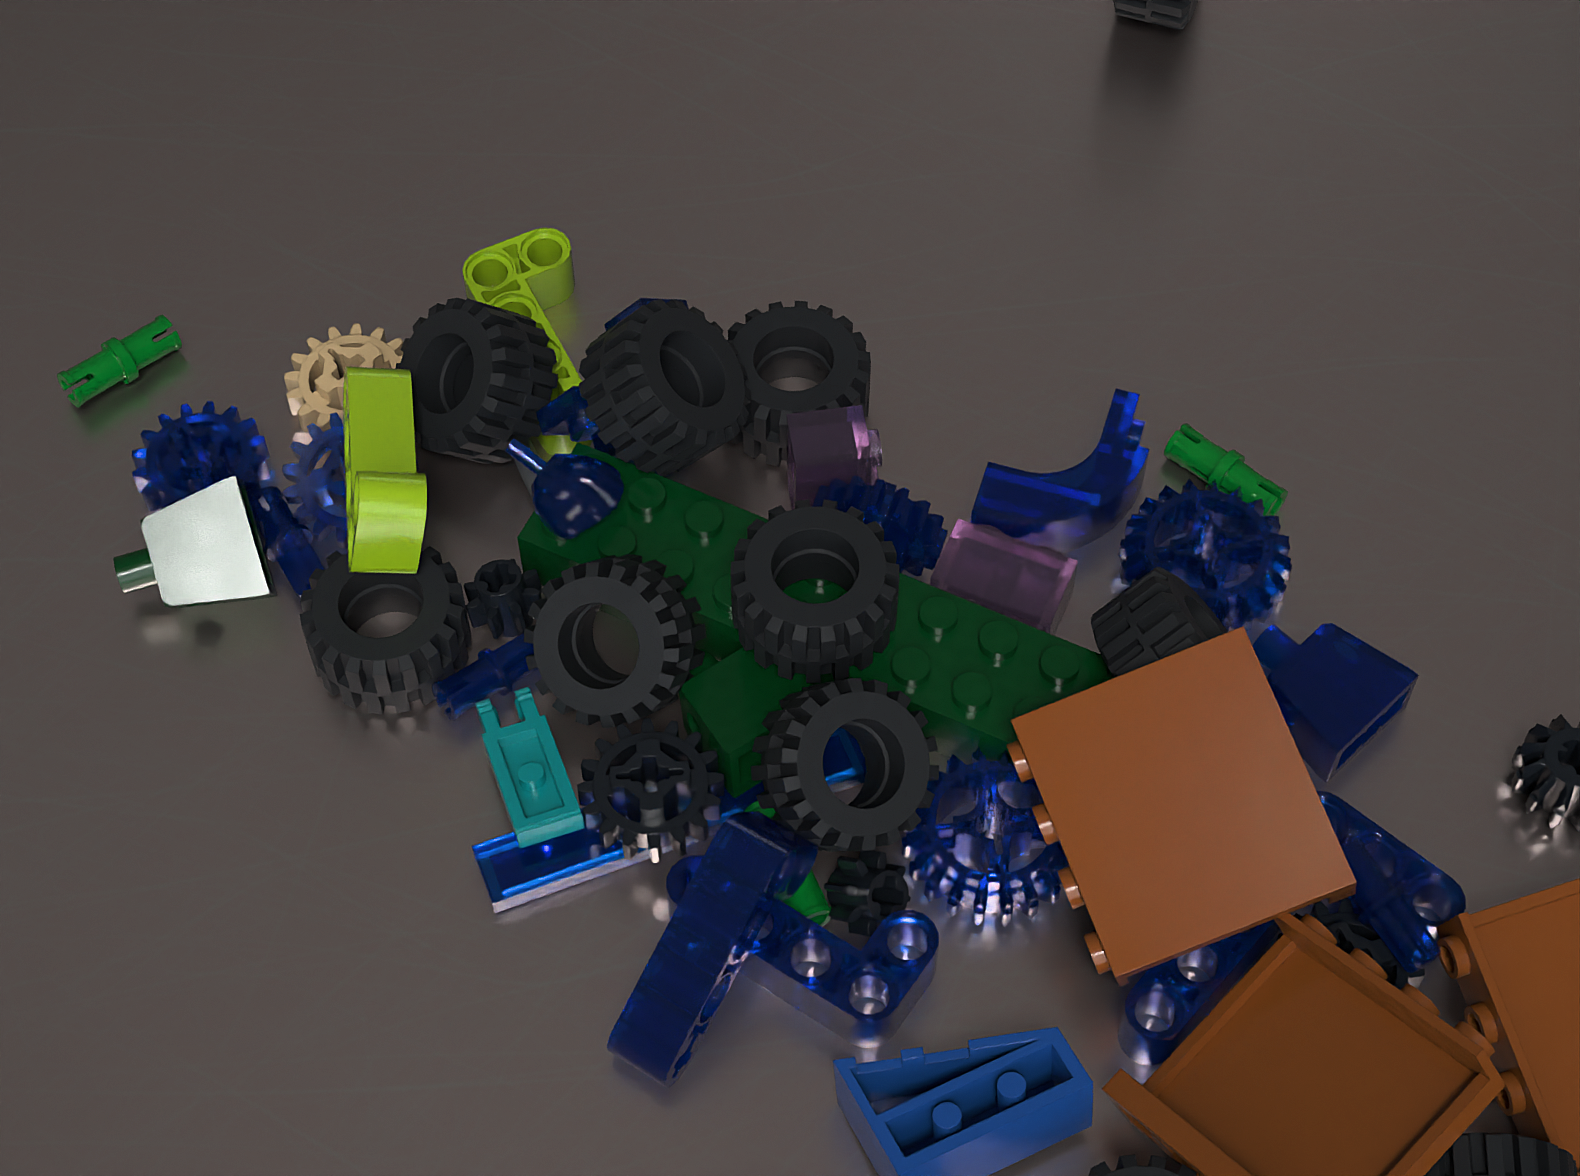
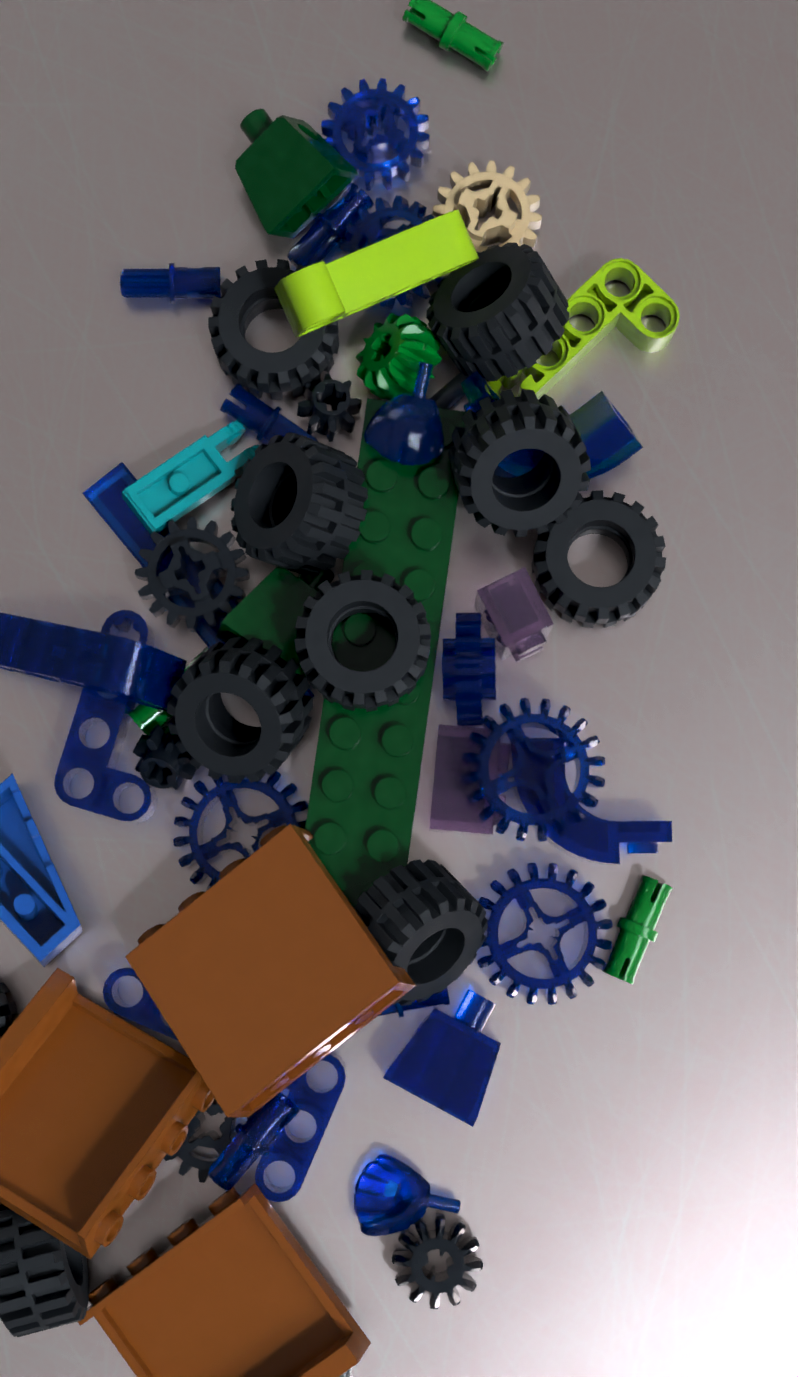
camera: 75 degrees right, 25 degrees up
none -> clear blue axle [120,263,221,304]
none -> clear blue piece [354,1154,461,1237]
none -> green gear [356,313,442,404]
none -> clear blue gear [461,698,605,842]

